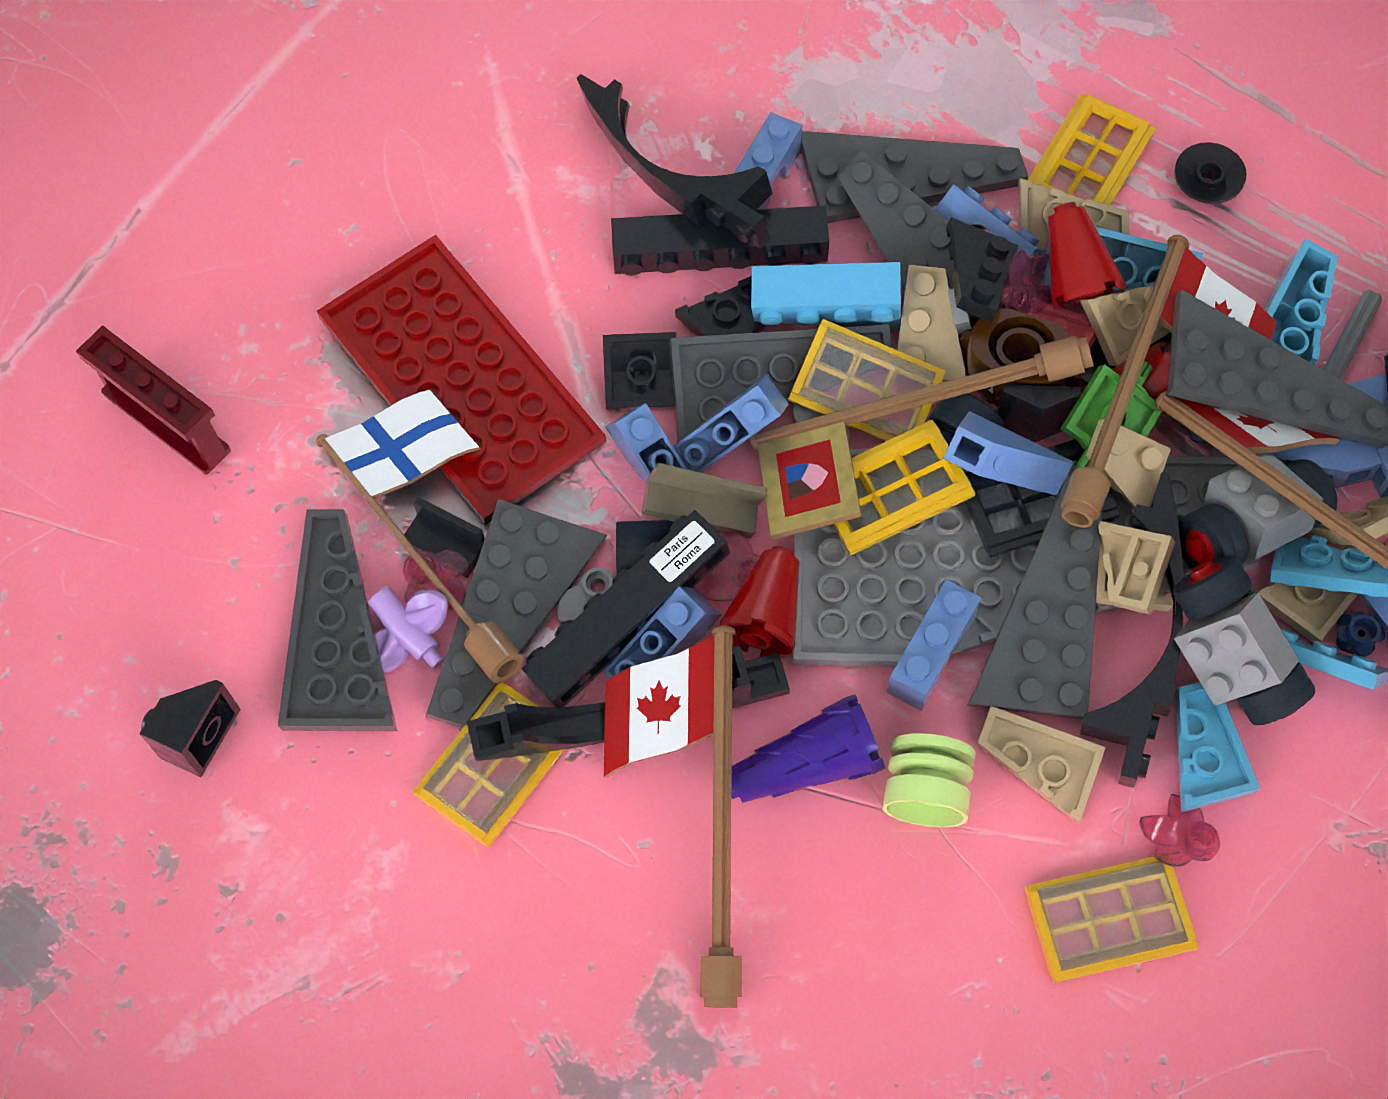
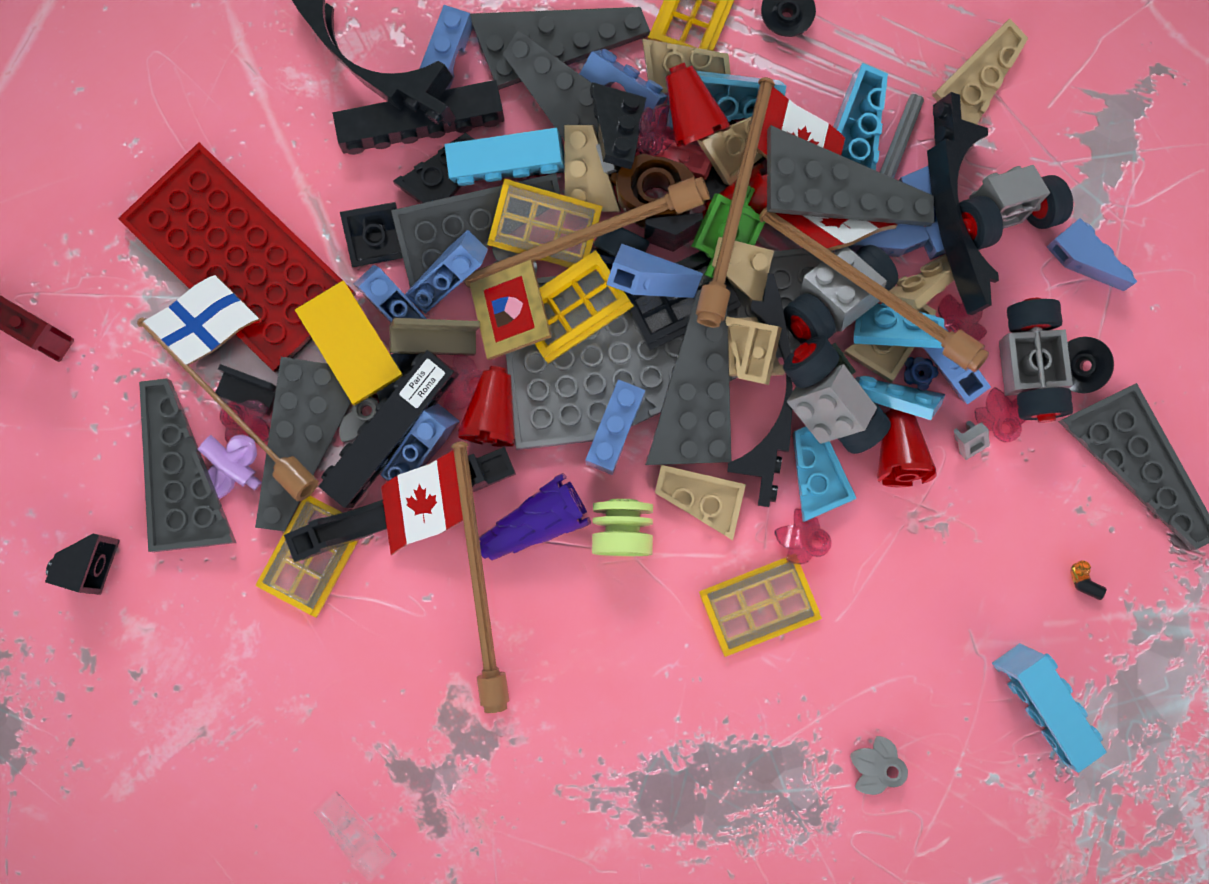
camera: 10 degrees left, 15 degrees up
none -> yellow tile [295,280,403,406]
none -> red cone [877,408,937,487]

